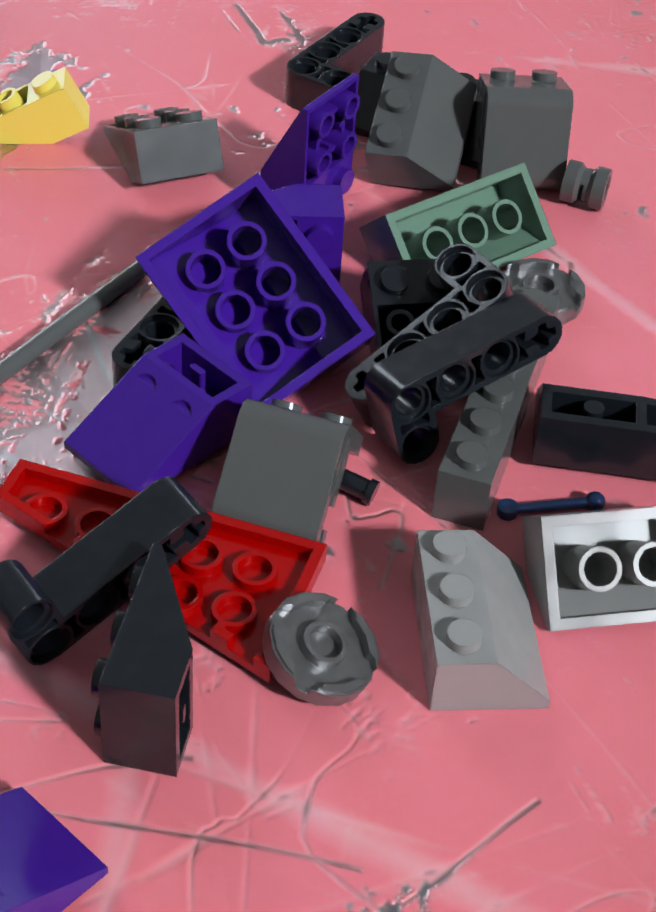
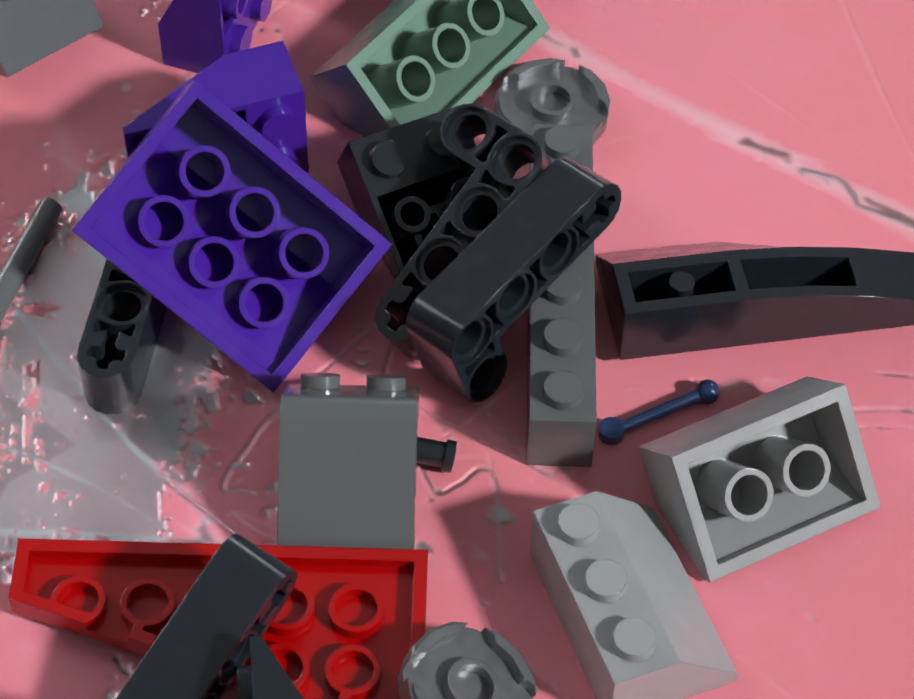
camera: 15 degrees left, 10 degrees up
dark purple slope [64,333,253,492] -> none

